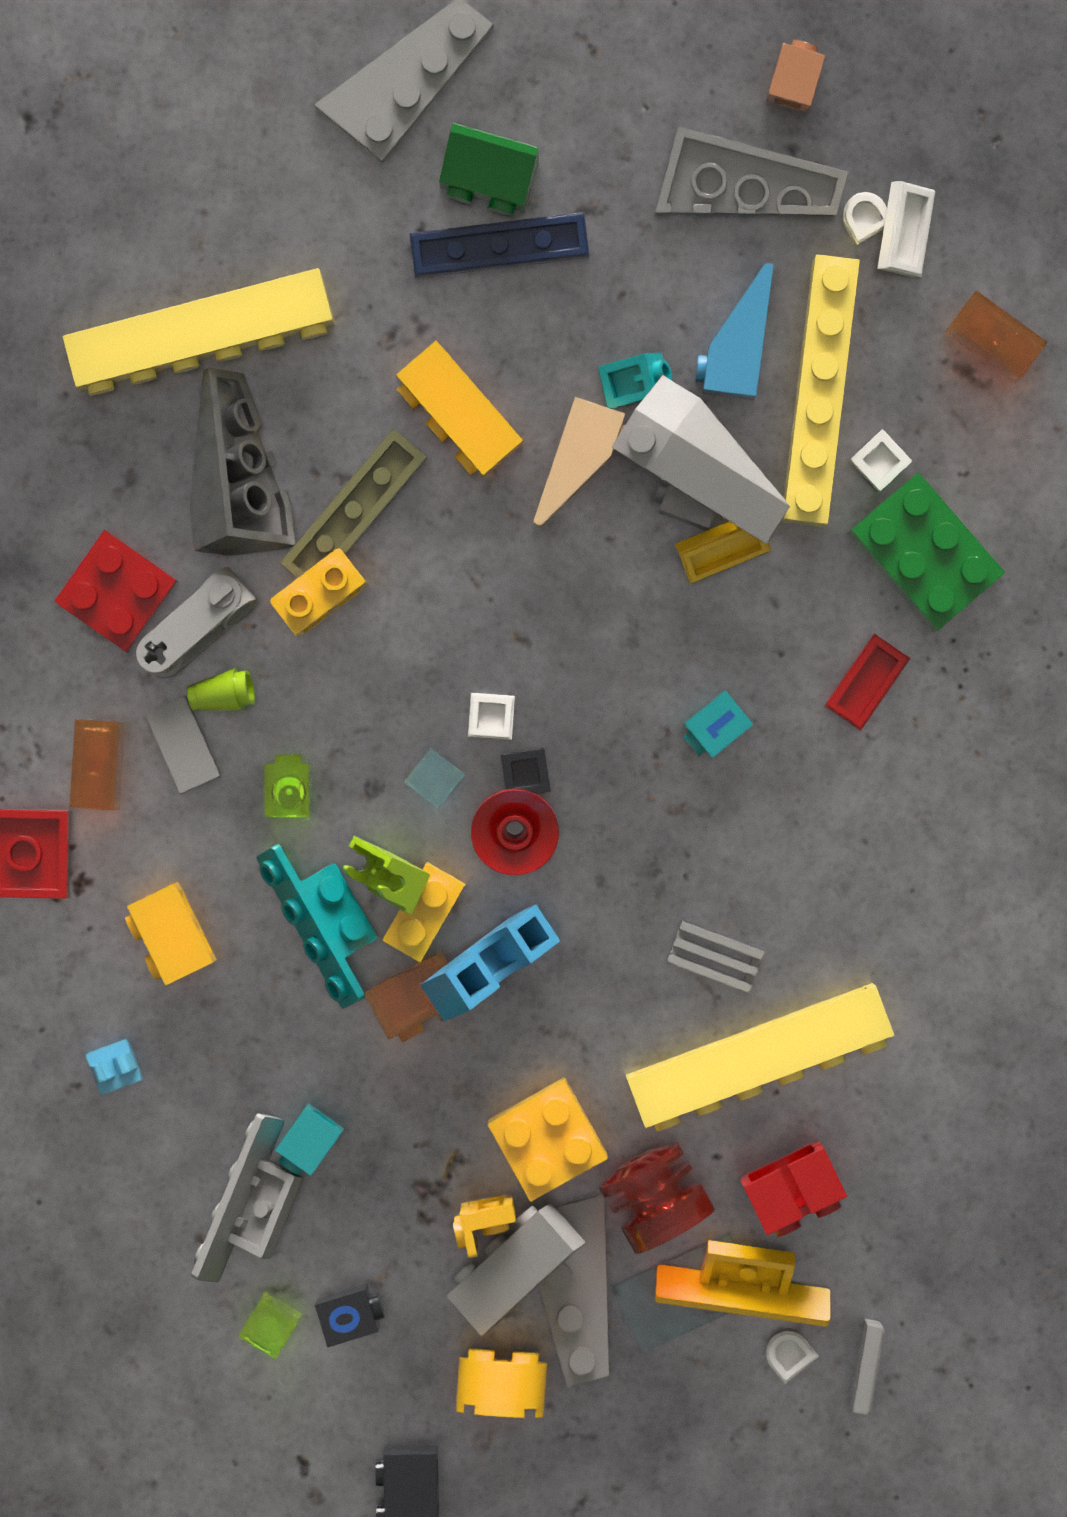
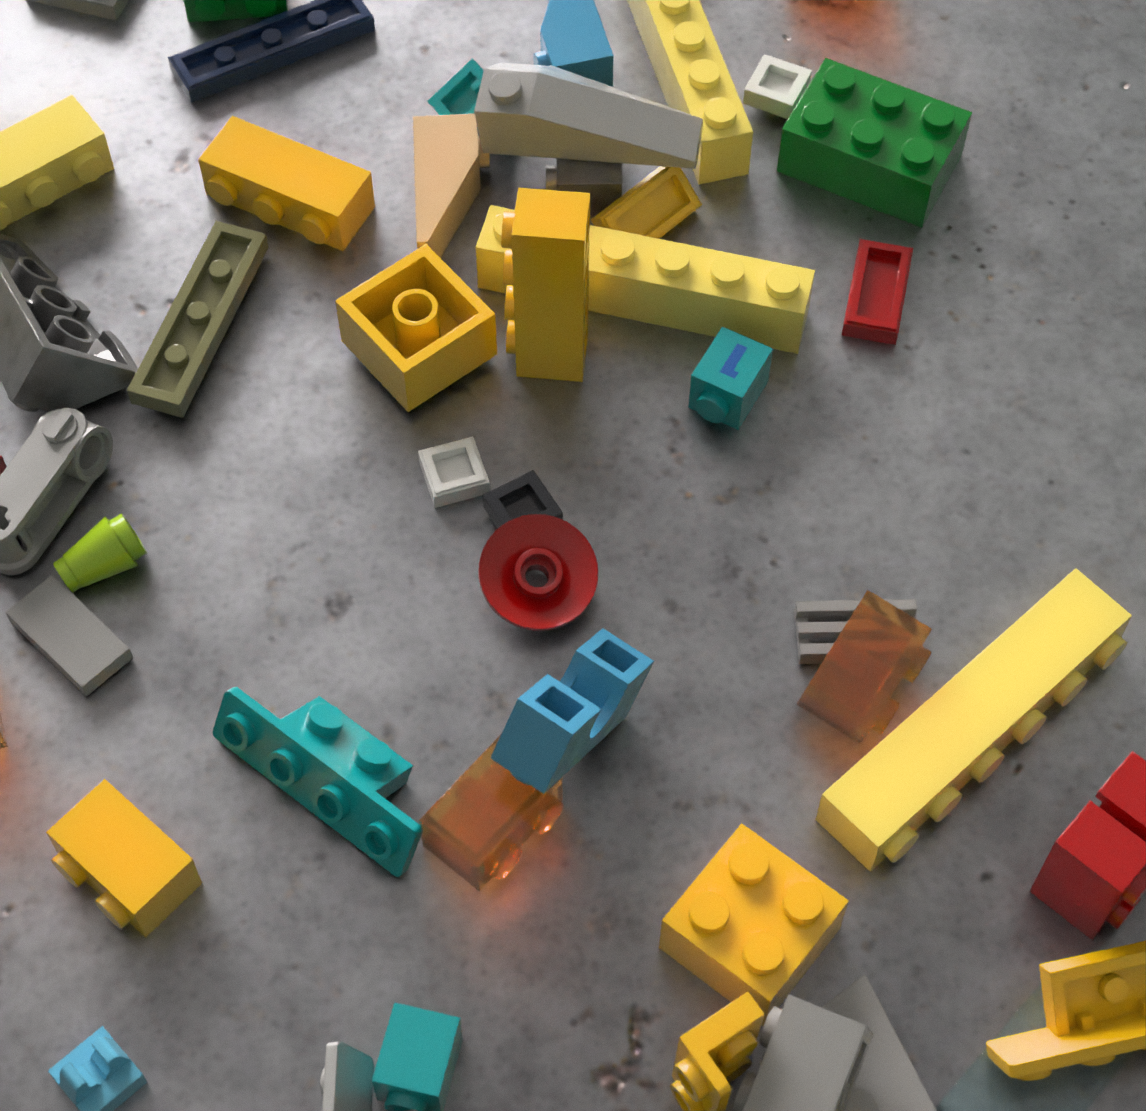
camera: 20 degrees left, 30 degrees down
clear neon green brick [264,755,312,817] -> none
yellow bracket [270,548,369,638] -> none
lime hinge [343,836,431,915] -> none
yellow brick [382,862,465,962] -> none
clear light blue tile [404,748,466,809] -> none
clear red wheel [599,1142,715,1254] -> none
none -> yellow brick [335,244,497,412]
none -> light yellow brick [476,205,815,354]
none -> yellow brick [501,188,590,382]
none -> clear orange brick [797,590,932,744]

